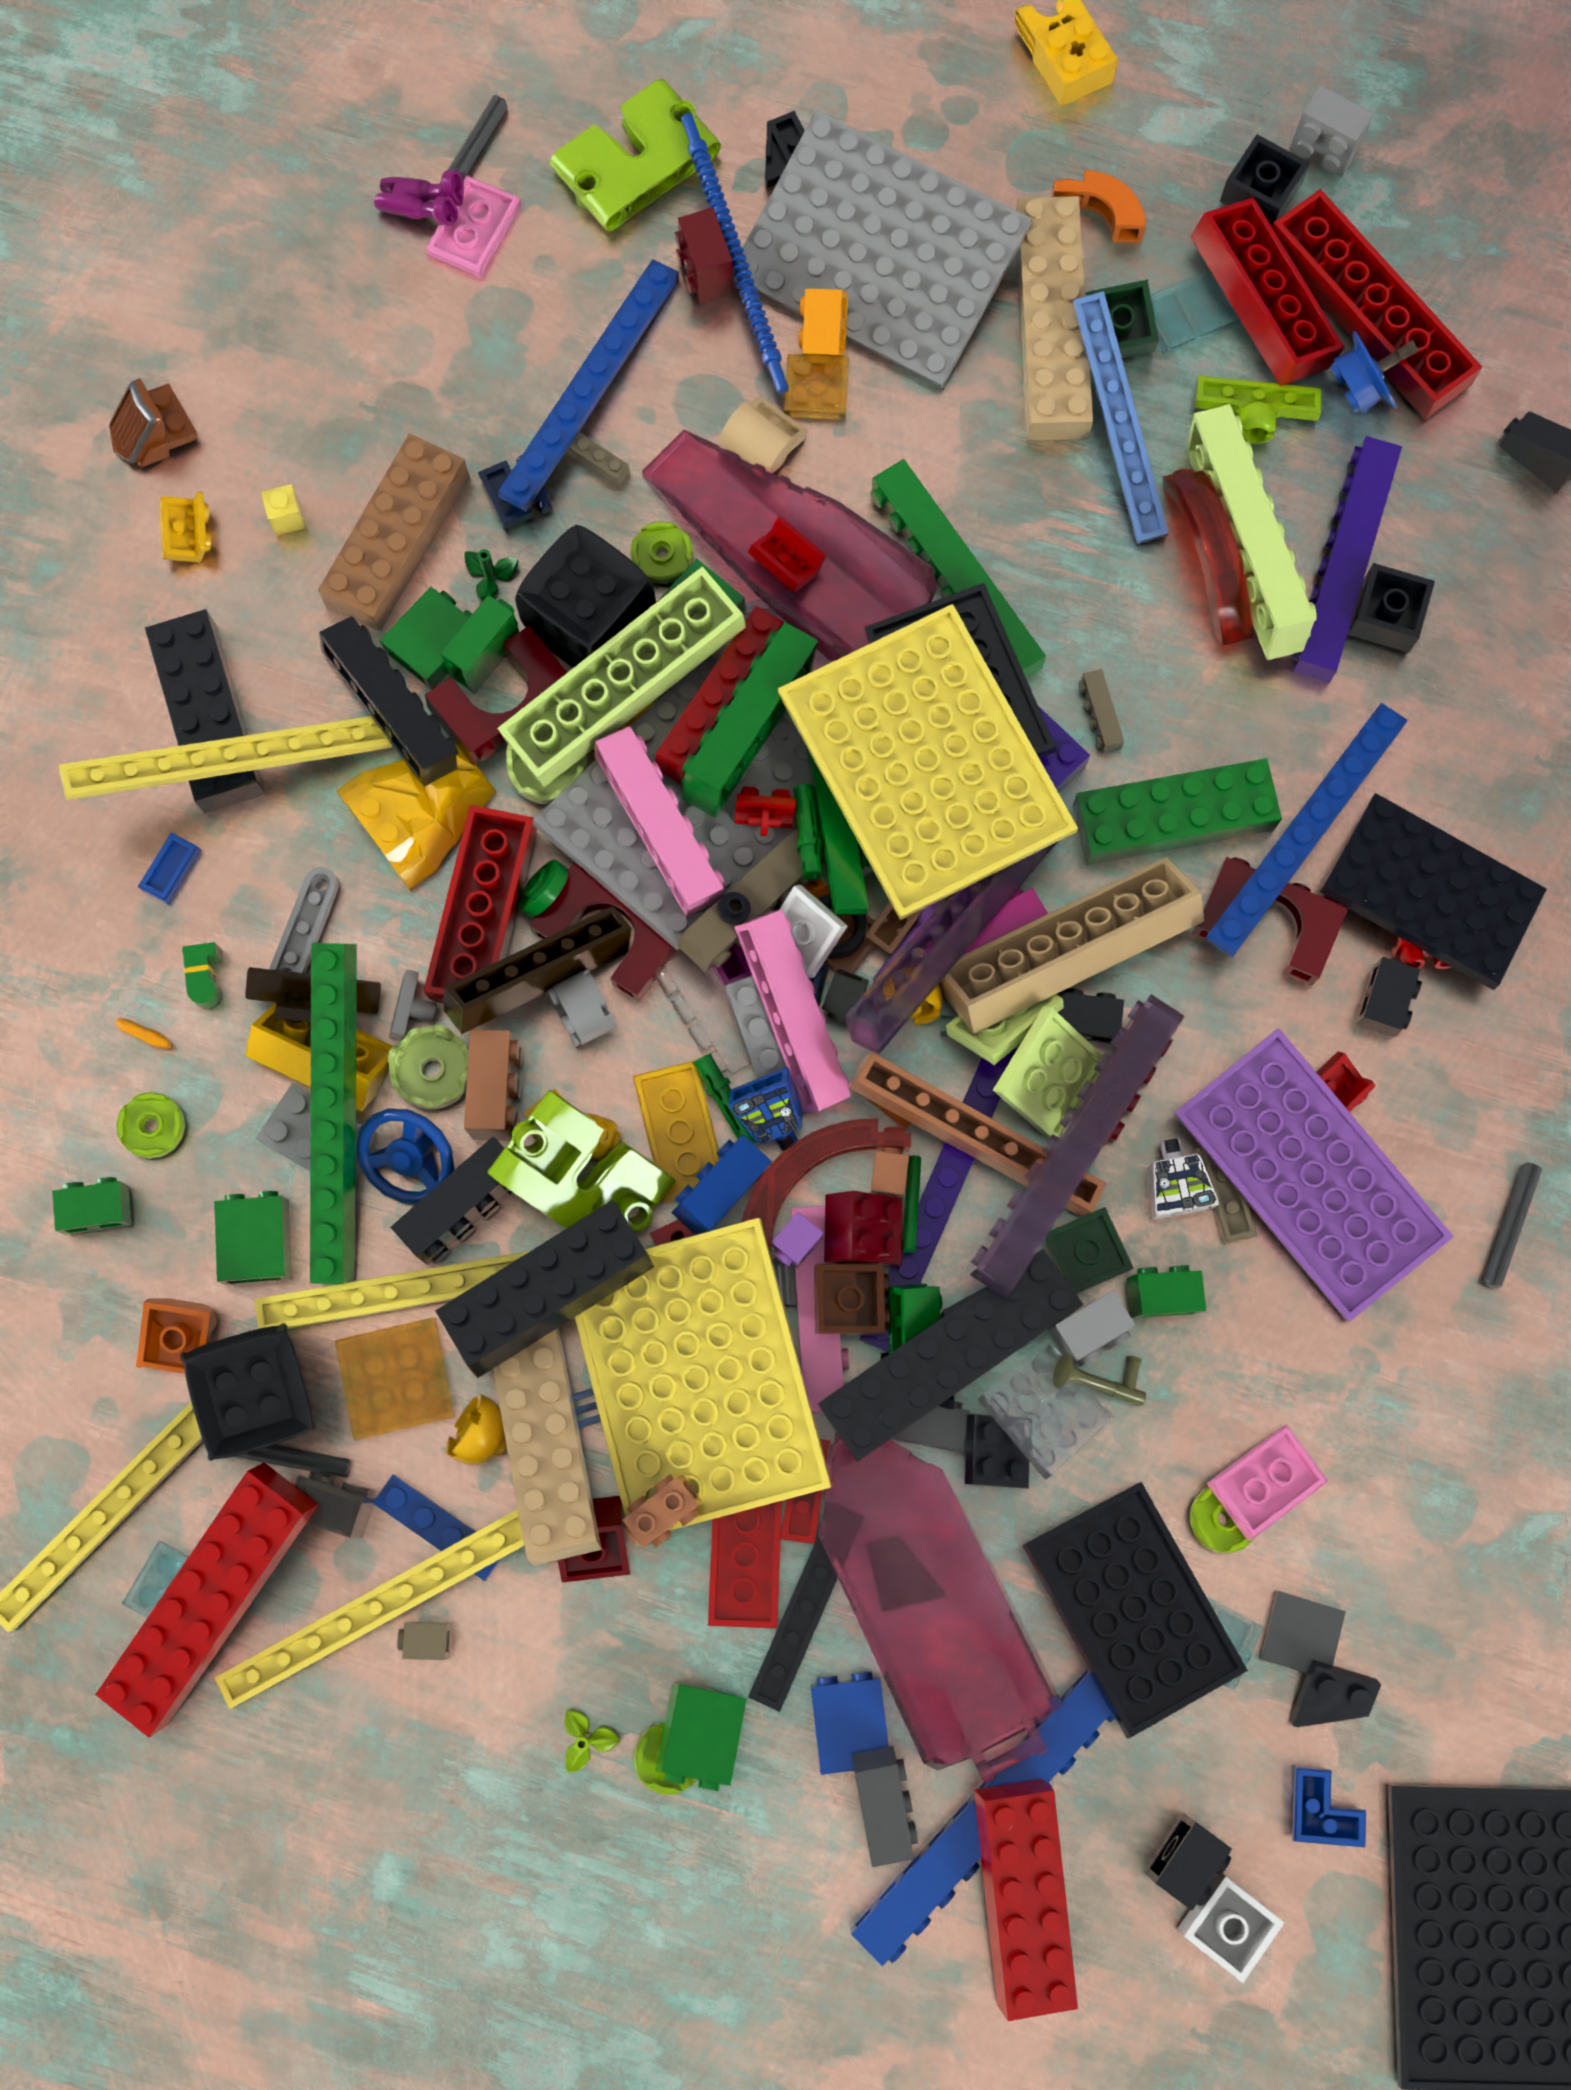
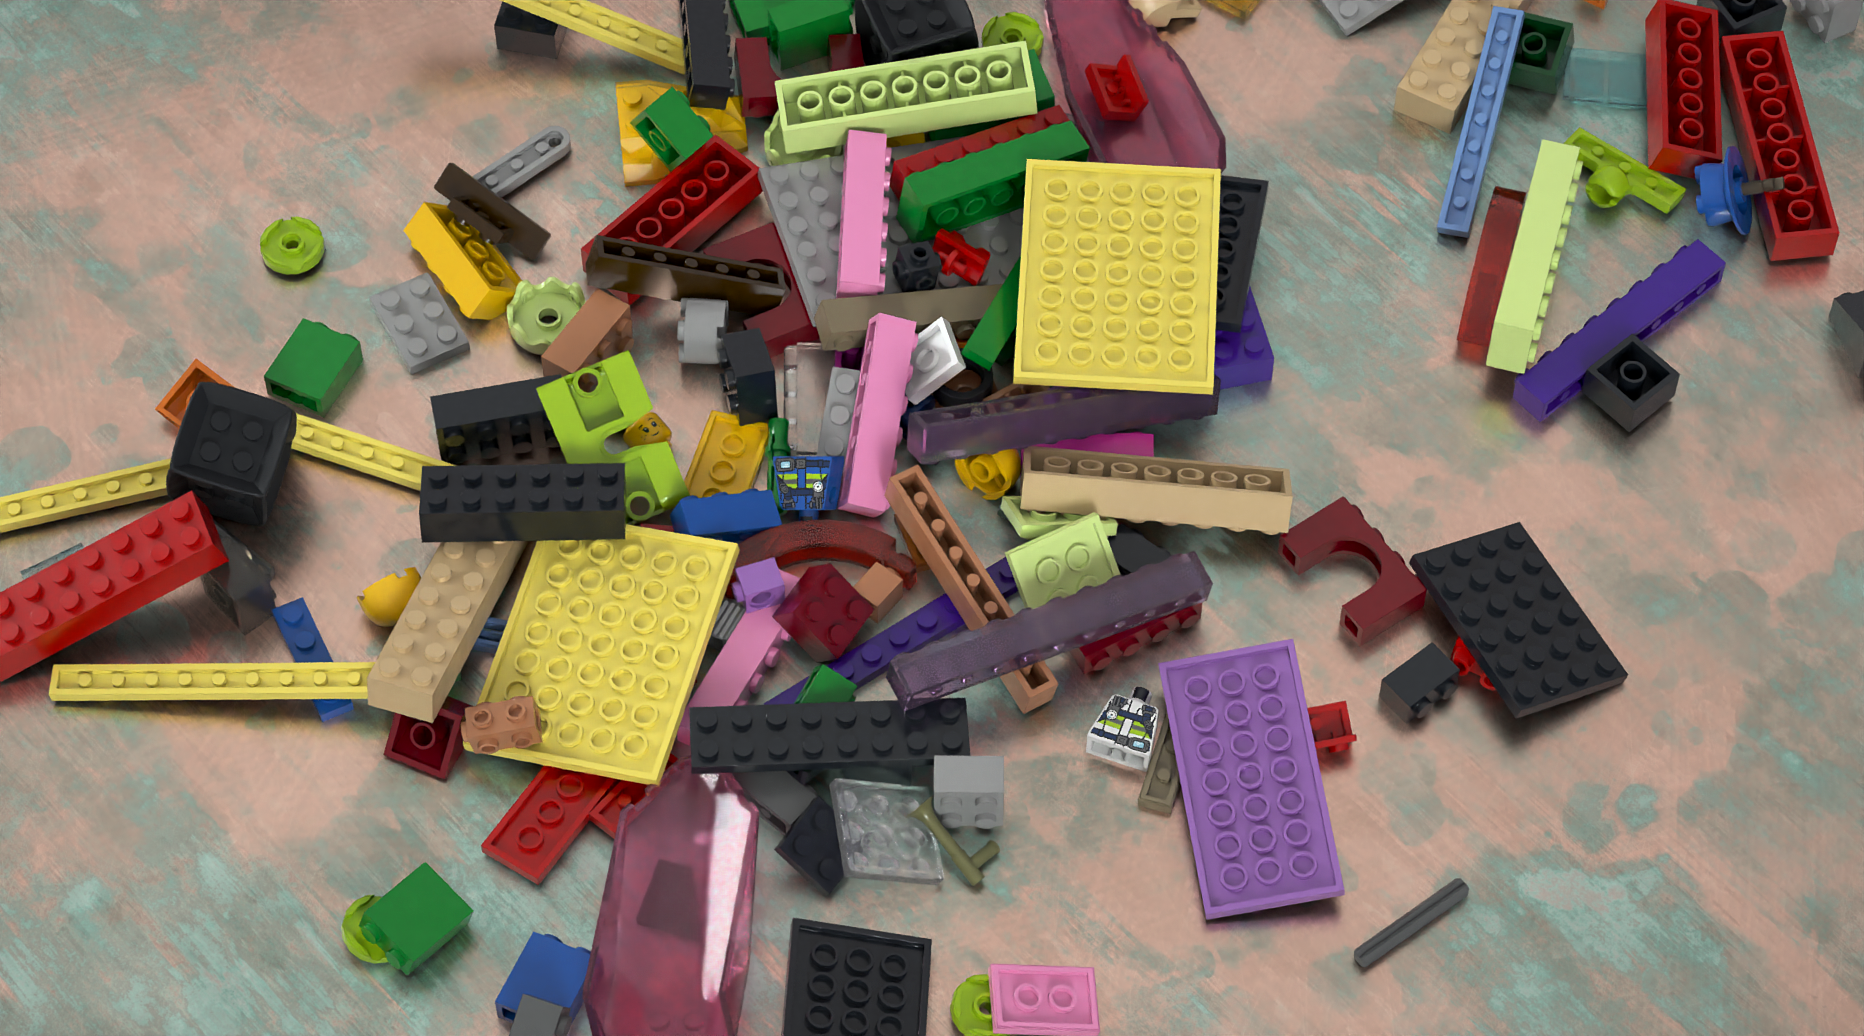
camera: 30 degrees right, 20 degrees down
green brick [52,1177,132,1235] -> none
light orange piece [115,1018,172,1049] -> none
blue tile [138,832,201,904] -> none
green leg [182,942,223,1009] -> none
green brick [310,943,357,1284] -> none
clear yellow plate [334,1317,456,1441] -> none
blue piece [356,1108,455,1204] -> none
light grey tile [389,969,437,1040] -> none
dark tan brick [397,1621,451,1660] -> none
green piece [517,859,568,917] -> none
lime plant [564,1709,620,1773] -> none
black plate [717,892,751,925] -> none
black plate [748,1502,864,1712] -> none
green pin [793,783,823,880] -> none
reddish brown plate [814,1264,890,1336] -> none
green brick [870,459,1046,678] -> none
green bar [902,1155,921,1253] -> none
dark green plate [1043,1207,1134,1294] -> none
green brick [1073,758,1282,865] -> none
dark tan piece [1079,669,1124,753] -> none
green brick [1126,1265,1206,1318] -> none
blue plate [1205,702,1408,958] -> none
none -> green brick [630,87,713,172]
none -> black brick [717,328,778,426]
none -> black brick [892,241,942,293]

